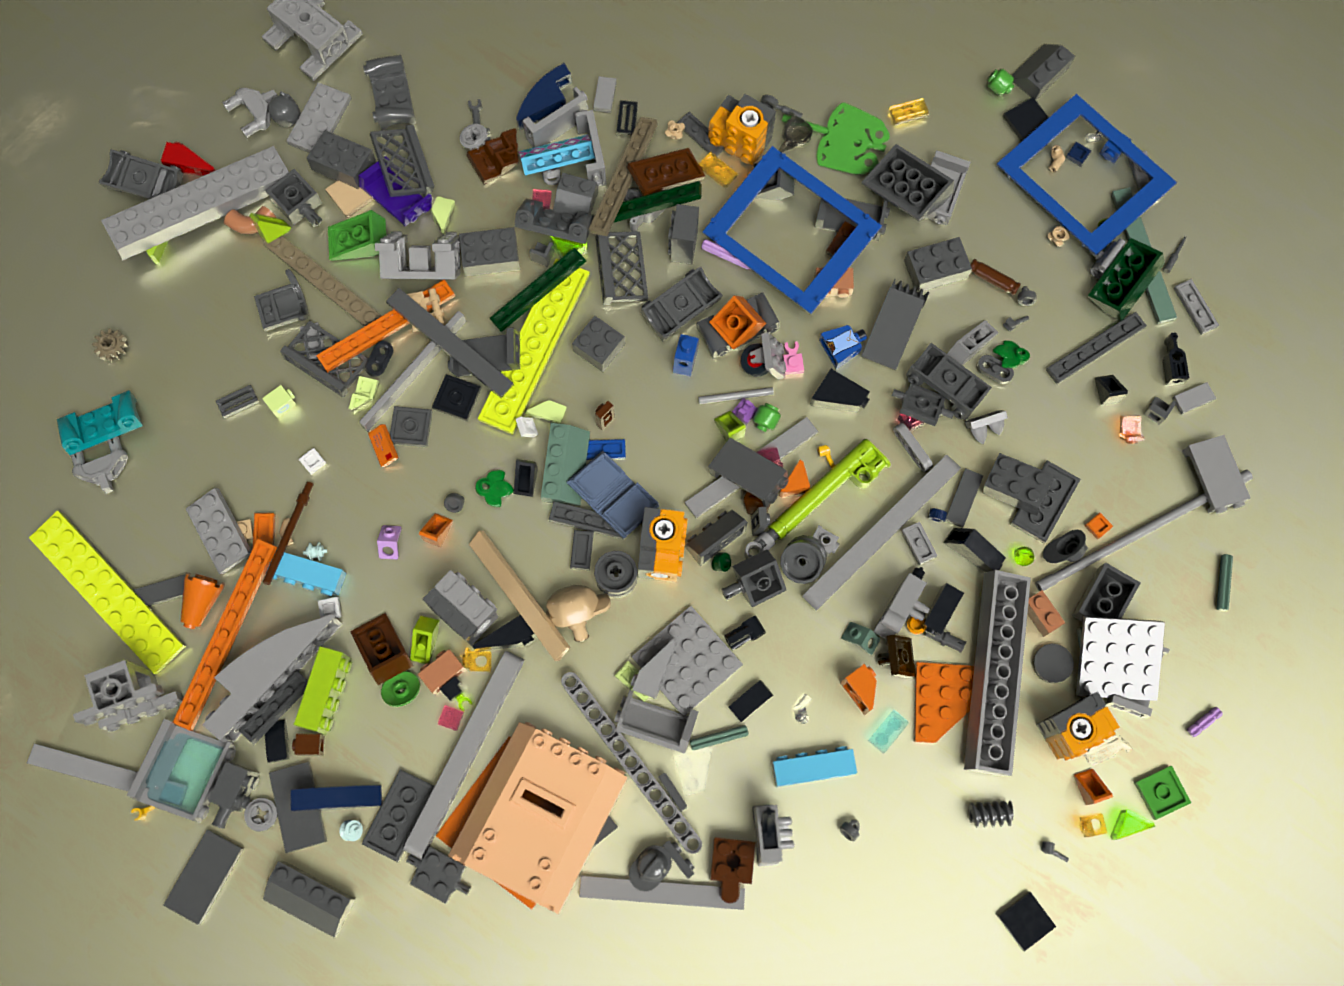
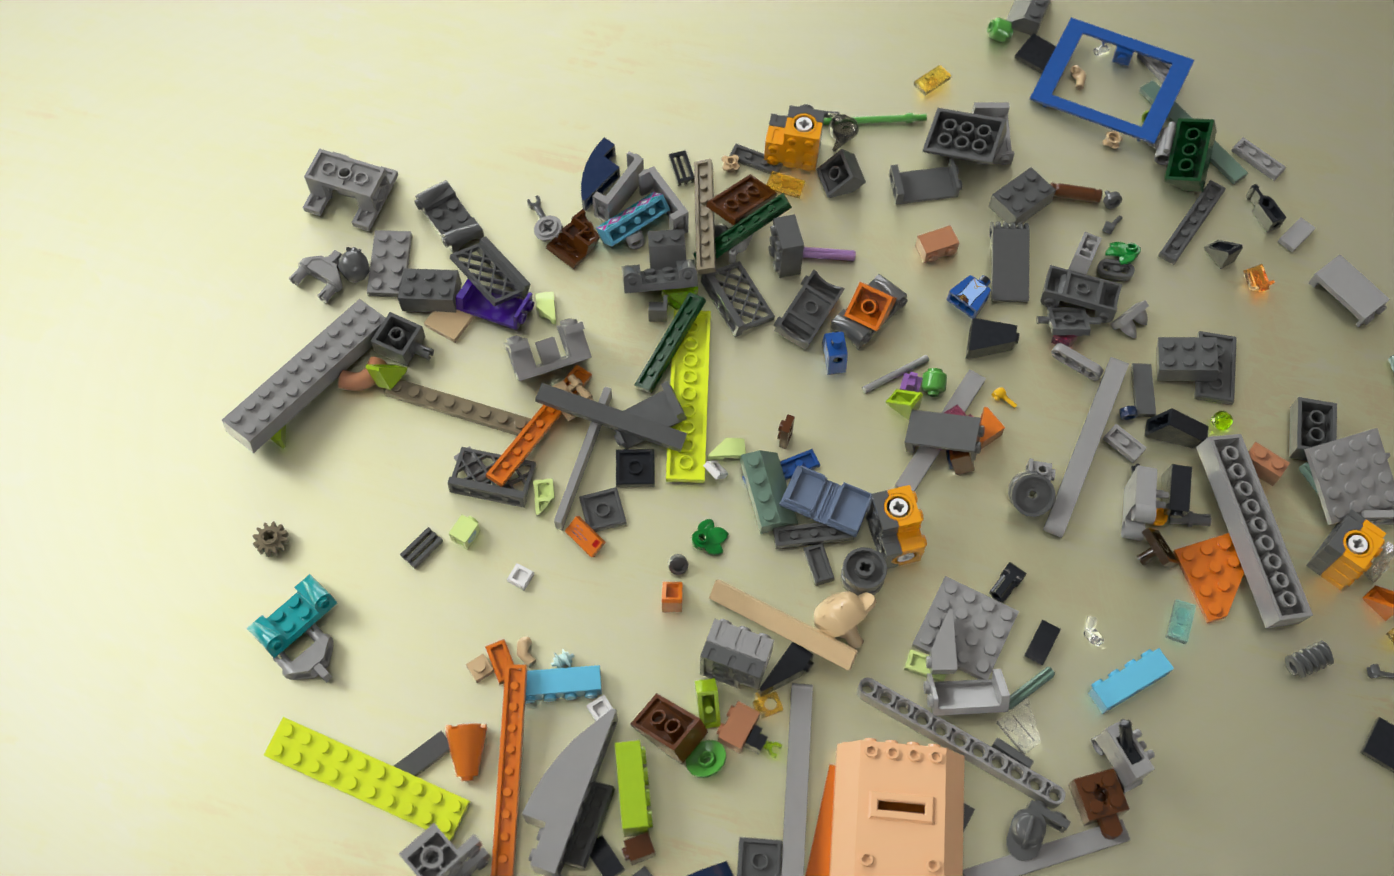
camera: 20 degrees left, 10 degrees down
dark grey piece [99,149,184,199] -> none
red slope [161,142,216,176] -> none
light grey plate [186,488,252,574] -> none
dark grey piece [254,269,308,331] -> none
reddish brown bar [263,482,314,585] -> none
bright green slope [328,210,386,261] -> none
black plate [365,341,393,377] -> none
lavender bracket [377,525,402,559] -> none
clear pink tile [438,705,464,731] -> none
dark grey brick [459,227,520,276] -> none
black slope [514,459,538,497] -> none
clear pink tile [532,189,552,209] -> none
dark grey brick [572,316,625,372] -> none
light grey tile [593,76,617,113] -> none
dark grey slope [686,510,748,566] -> none
blue door [703,146,882,314] -> none
dark green tile [712,552,731,572] -> none
dark grey brick [721,549,787,607] -> none
light grey plate [741,332,786,380] -> none
lime piece [744,439,891,559] -> none
dark grey plate [751,507,770,536] -> none
bright pink plate [783,342,804,375] -> none
bright green piece [817,102,890,175] -> none
reddish brown plate [826,221,856,257] -> none
orange slope [840,664,877,715] -> none
dark grey tile [840,819,860,842] -> none
sand green bracket [842,622,880,655] -> none
dark grey tile [1033,644,1074,683] -> none
light grey piece [1035,469,1253,591] -> none
dark grey piece [1043,529,1088,563] -> none
dark blue tile [1066,142,1091,167] -> none
orange tile [1084,513,1113,540] -> none
dark grey panel [1143,397,1177,425] -> none
dark grey piece [1163,237,1186,273] -> none

